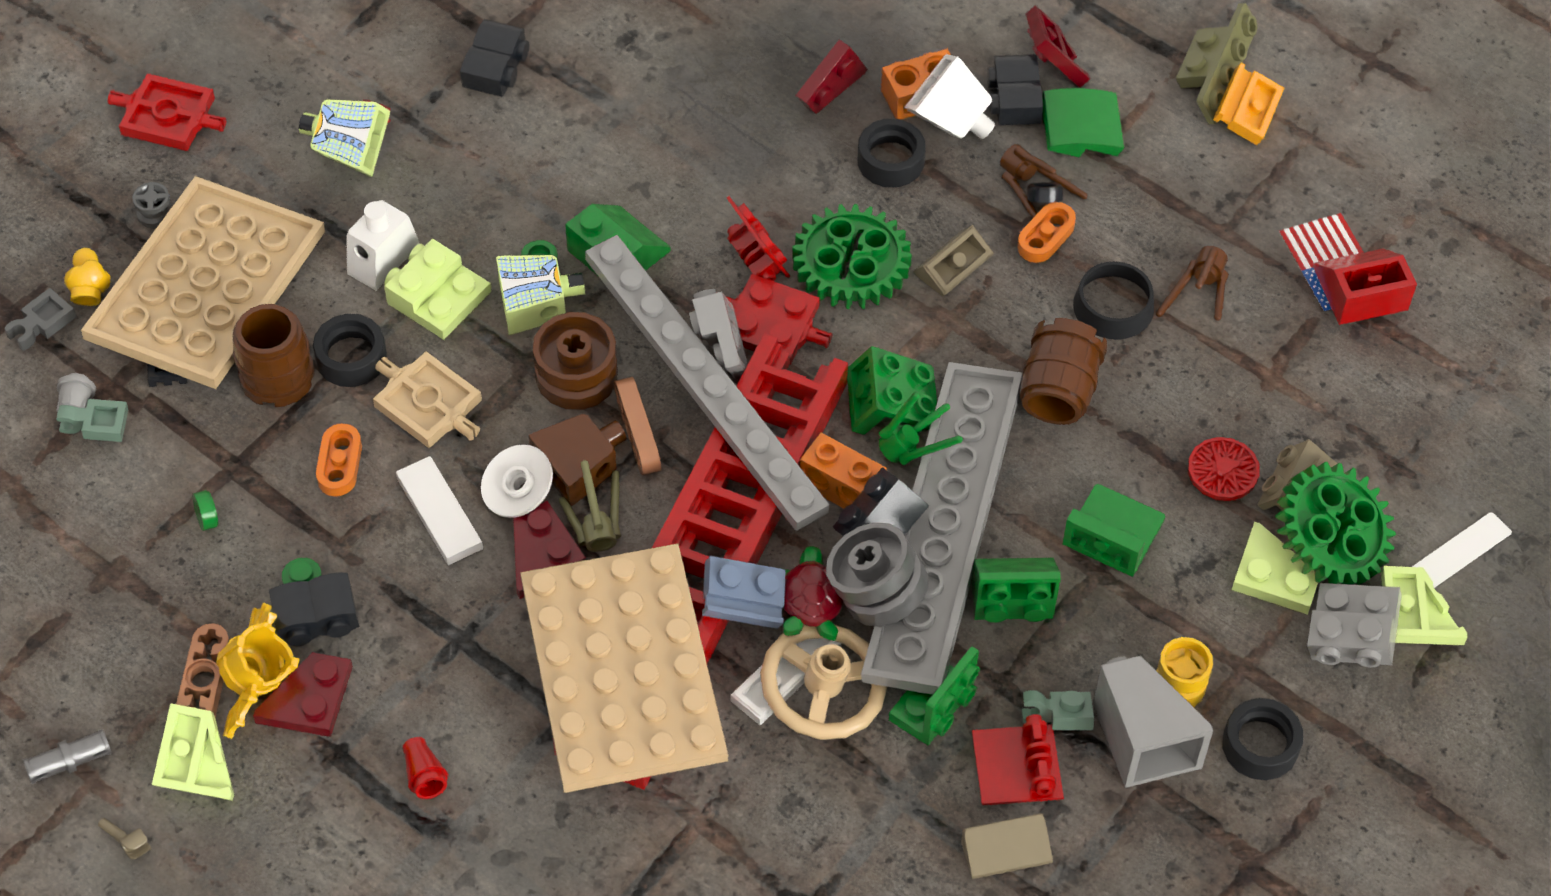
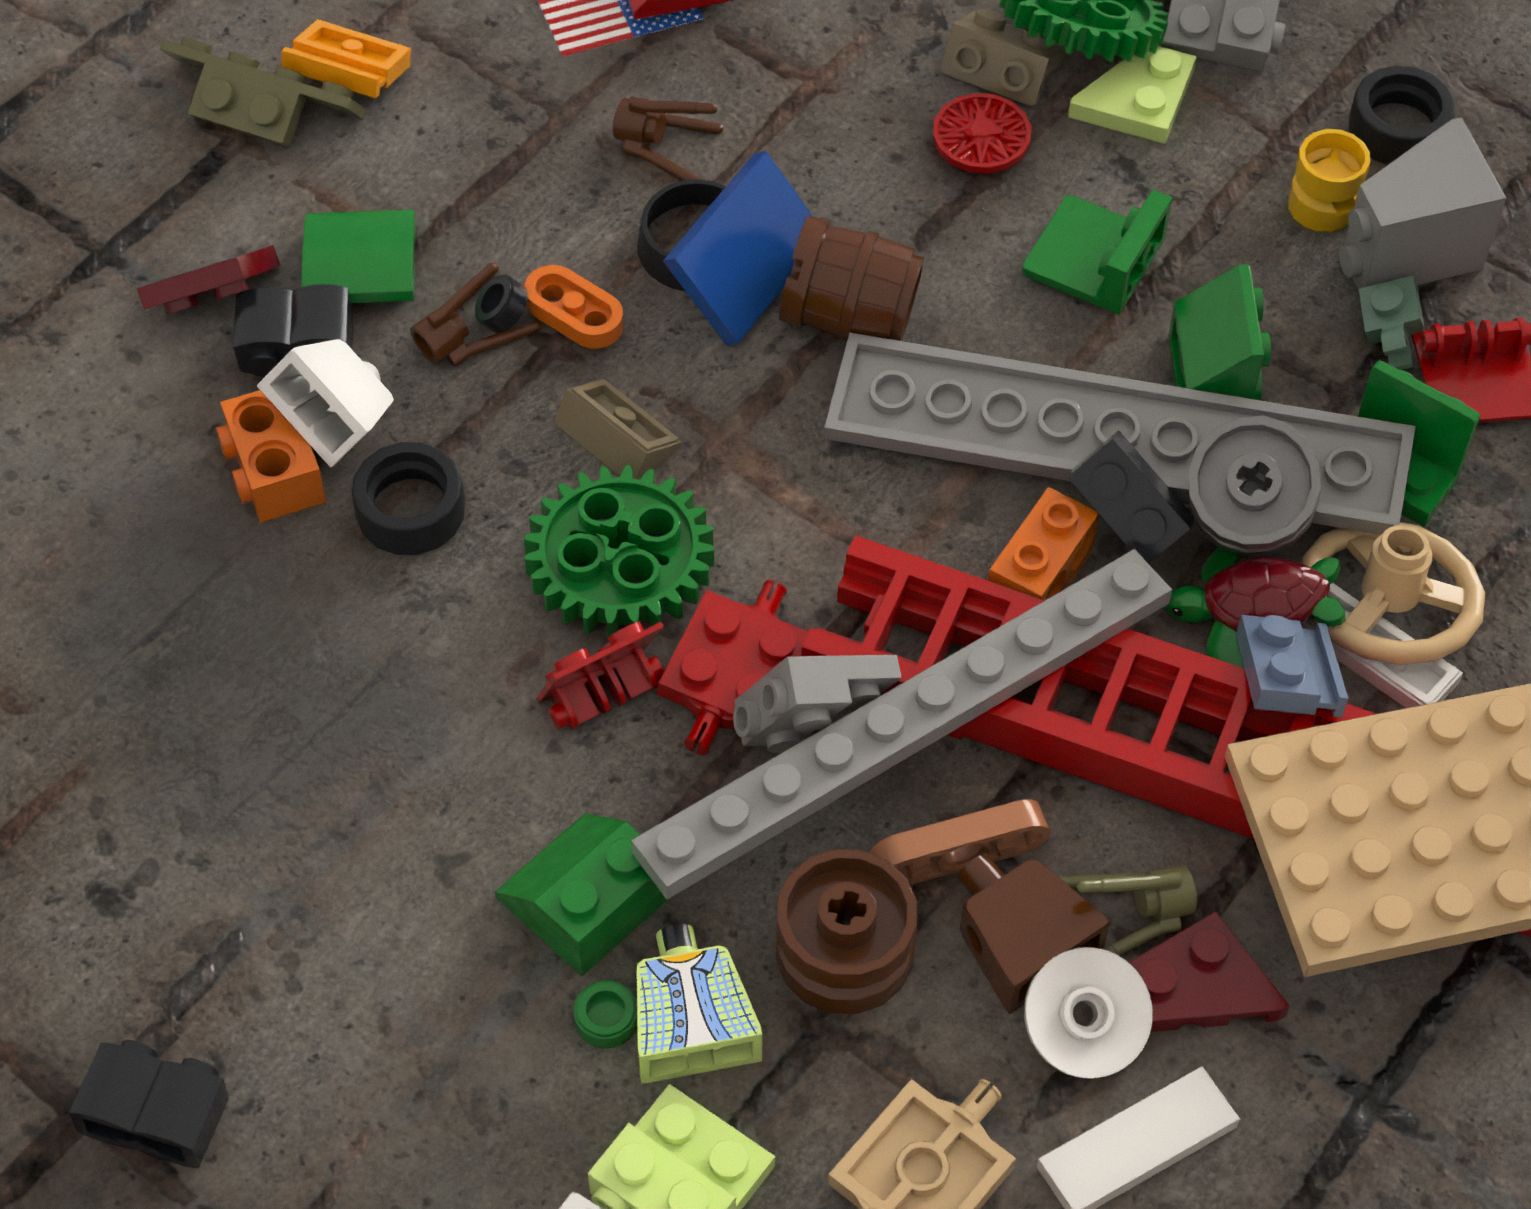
camera: 90 degrees left, 0 degrees up
dark red wing [796,39,868,114] -> none
green bracket [847,346,937,435] -> none
green plant [879,392,963,466] -> none
none -> blue tile [663,151,813,345]

